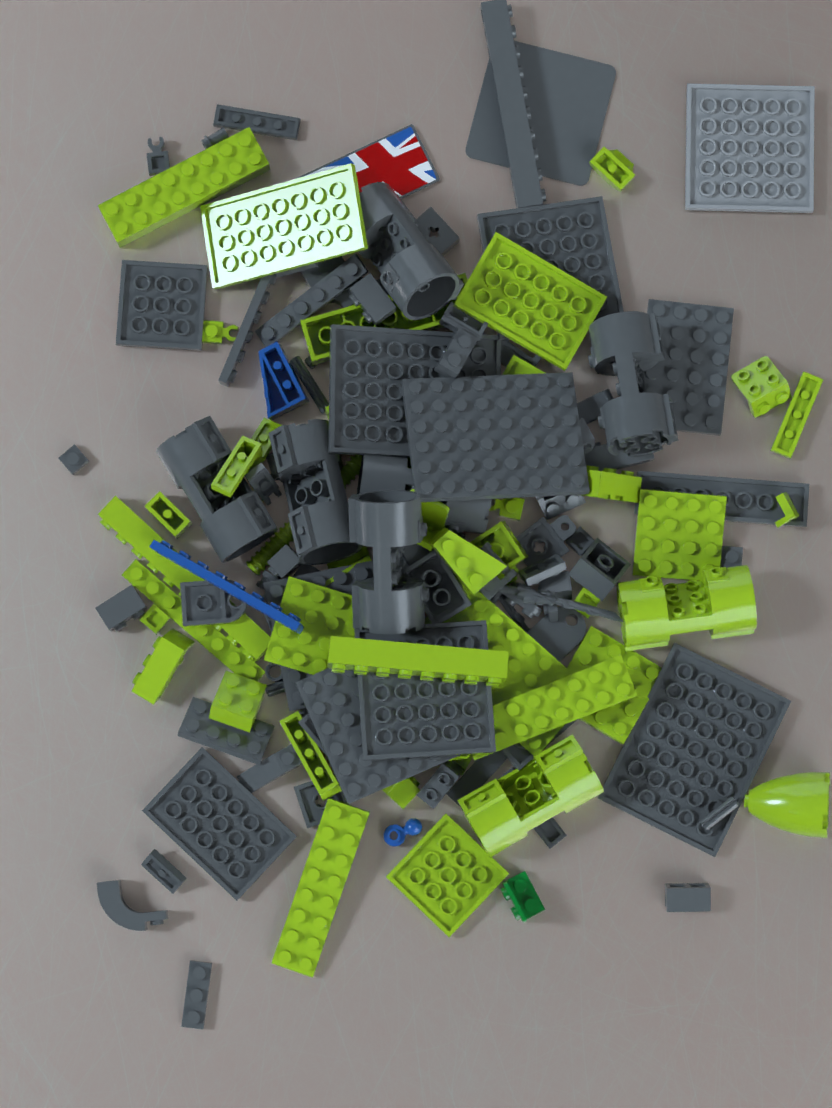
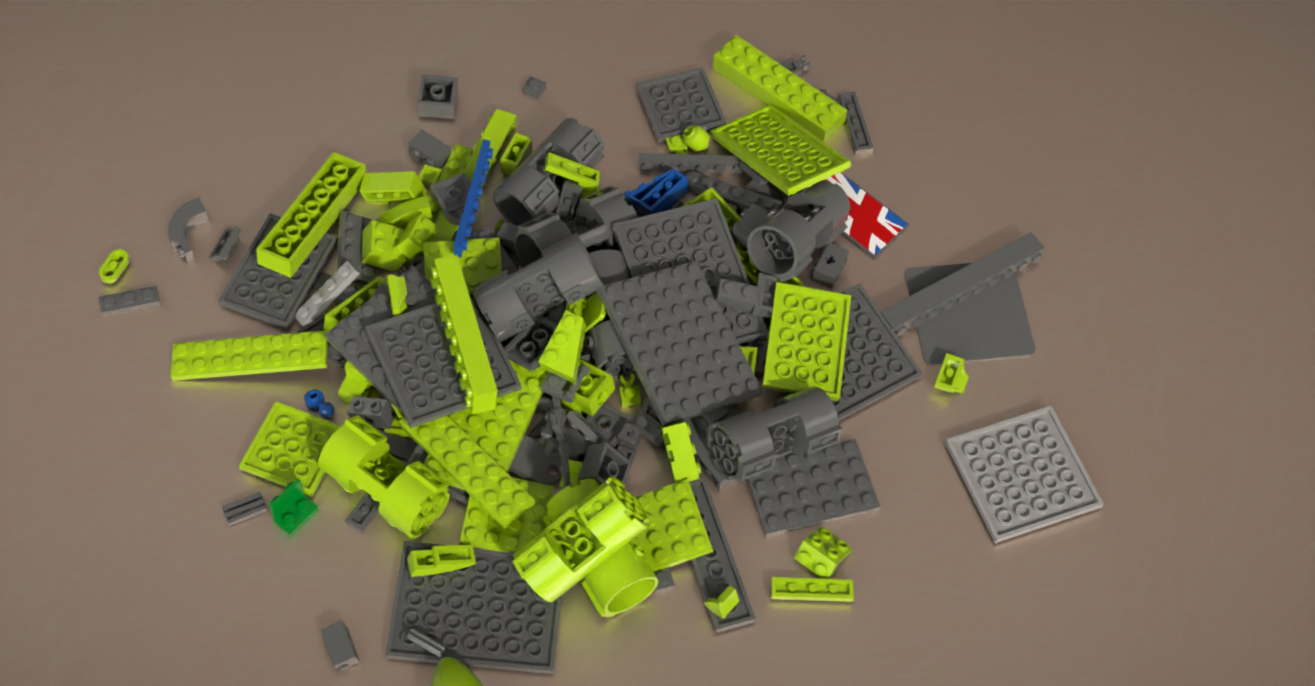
camera: 65 degrees right, 25 degrees down
none -> lime plate [99,249,130,283]
none -> dark grey tile [222,492,268,526]
none -> lime brick [256,152,366,278]
none -> light grey plate [295,261,360,327]
none -> lime slope [376,196,432,229]
none -> lime slope [387,274,407,317]
none -> lime brick [396,213,435,259]
none -> lime slope [407,544,476,577]
none -> dark grey brick [417,74,458,119]
none -> lime cylinder [512,476,650,602]
none -> lime head [683,125,710,152]

